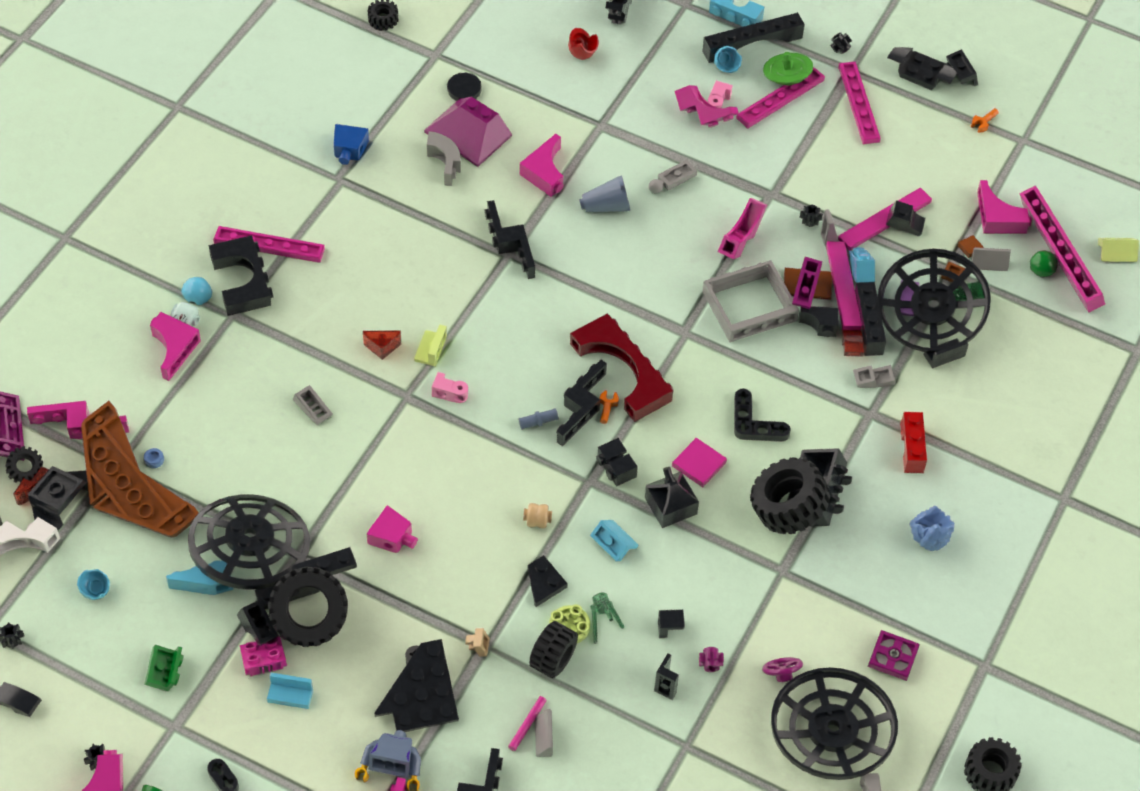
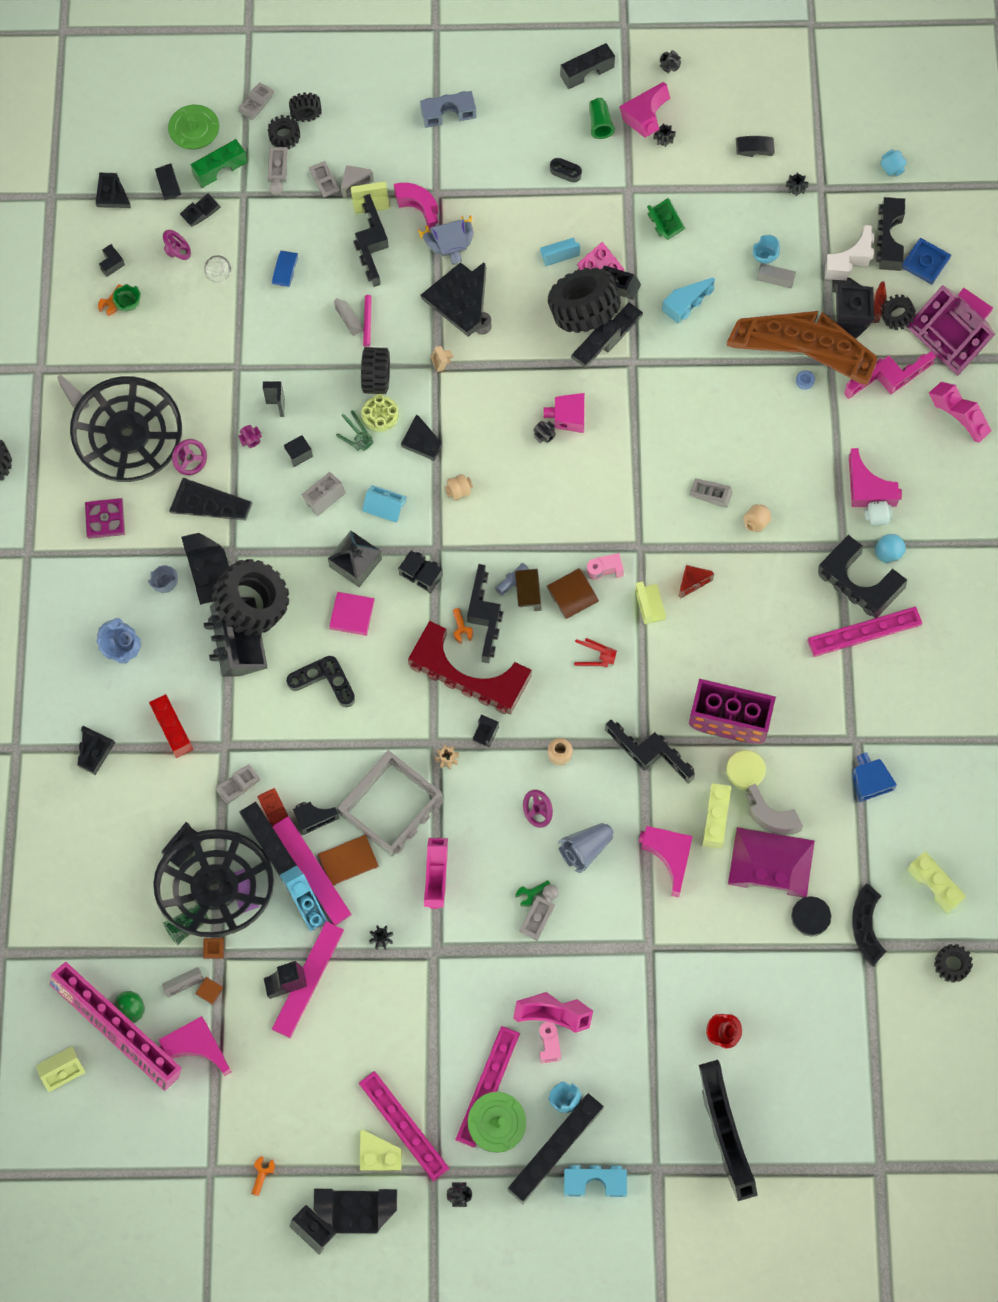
camera: 155 degrees right, 15 degrees up
black dish [188,494,310,590] -> none
magenta slope [792,257,823,309] -> none
light grey slope [821,209,839,247] -> none
none -> black wing [77,726,115,775]
none -> sand blue hair [148,565,178,593]
none -> black wing [169,478,253,521]
none -> black piece [181,533,229,605]
none -> light grey hinge [301,472,346,516]
none -> yellowish green wing [360,1130,402,1171]
none -> tan gear [435,745,459,770]
none -> black panel [473,714,499,748]
none -> dark brown panel [515,569,542,611]
none -> green bar [515,880,550,907]
none -> magenta piece [523,789,553,828]
none -> black gear [533,421,556,443]
none -> reddish brown slope [546,568,599,619]
none -> tan head [547,738,573,766]
none -> red plant [574,638,617,668]
none -> magenta brick [689,678,776,744]
none -> yellowish green arch [702,783,731,849]
none -> yellowish green tile [726,750,766,791]
none -> tan head [743,504,771,532]
none -> light grey slope [757,263,796,288]
none -> black tile [852,883,887,967]
none -> yellowish green arch [907,851,966,914]
none -> dark pink arch [929,382,992,443]

